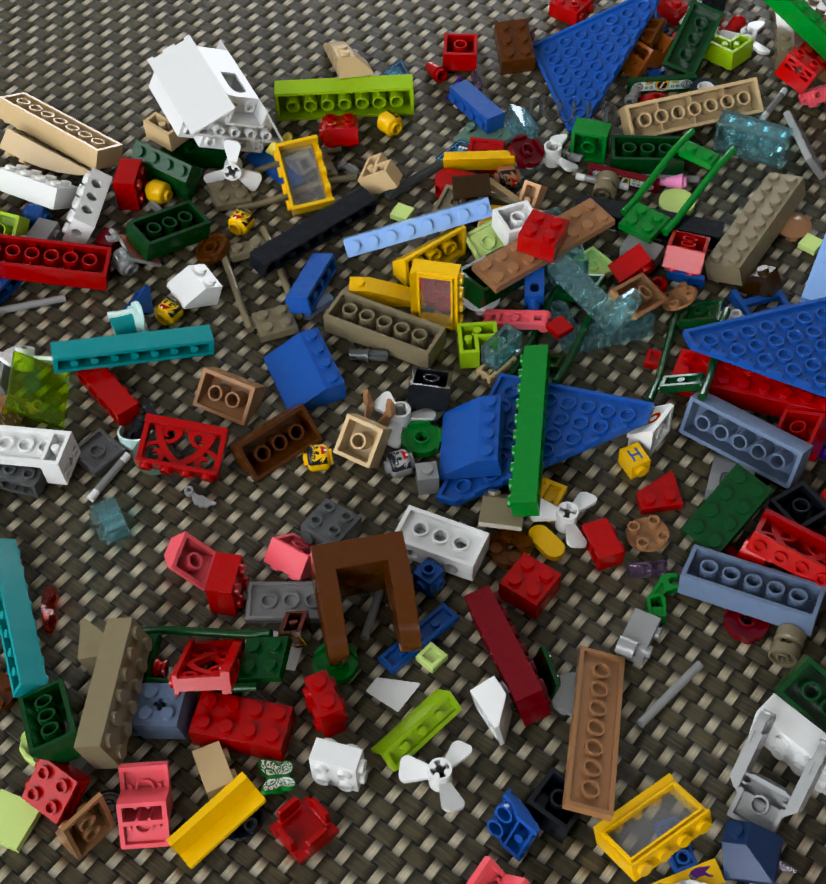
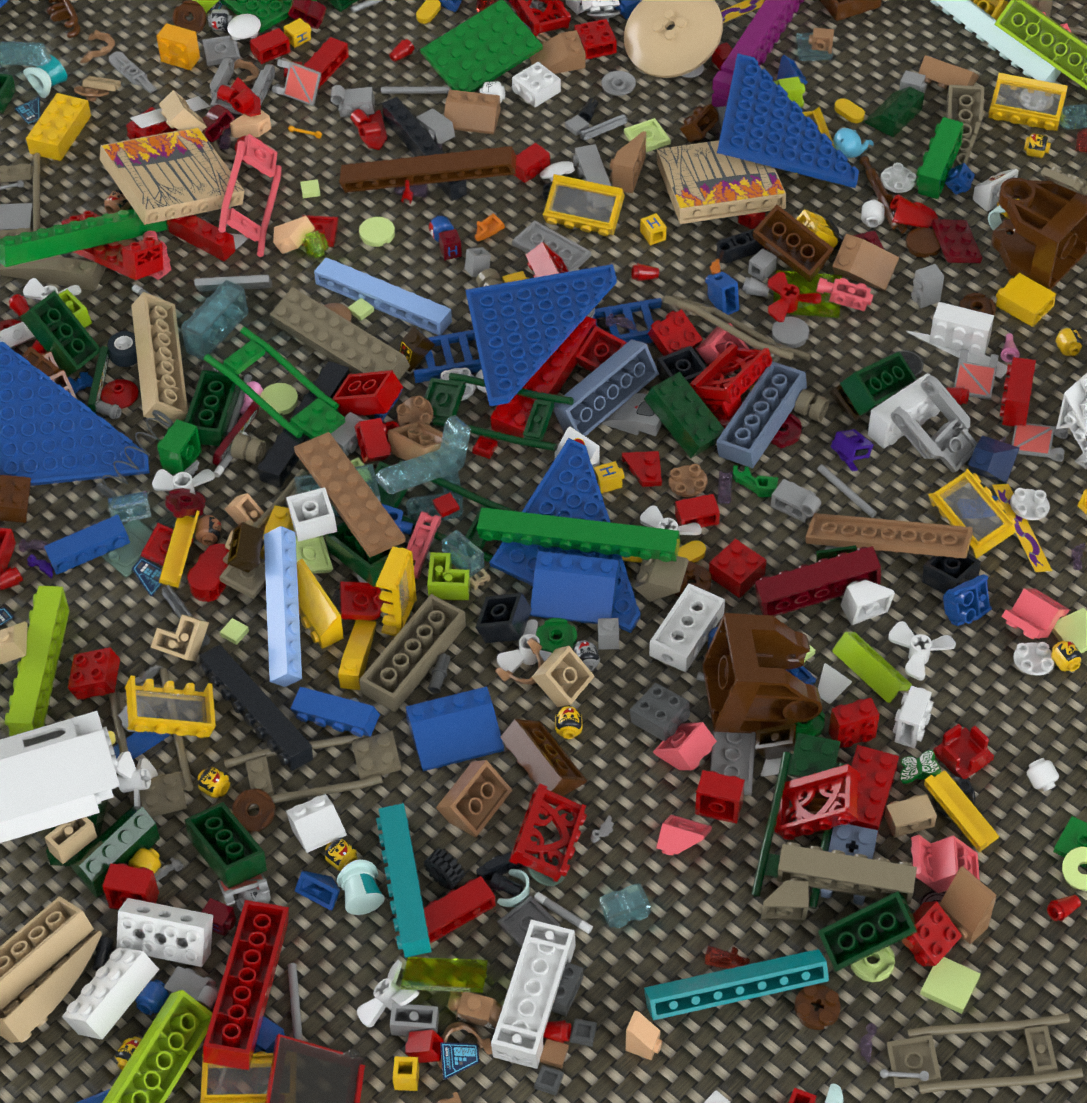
camera: 85 degrees left, 0 degrees up
yellow head [377,110,403,136] -> none
red brick [517,209,569,263] -> none
none -> black tyre [424,848,465,890]
none -> dark purple piece [831,429,874,472]

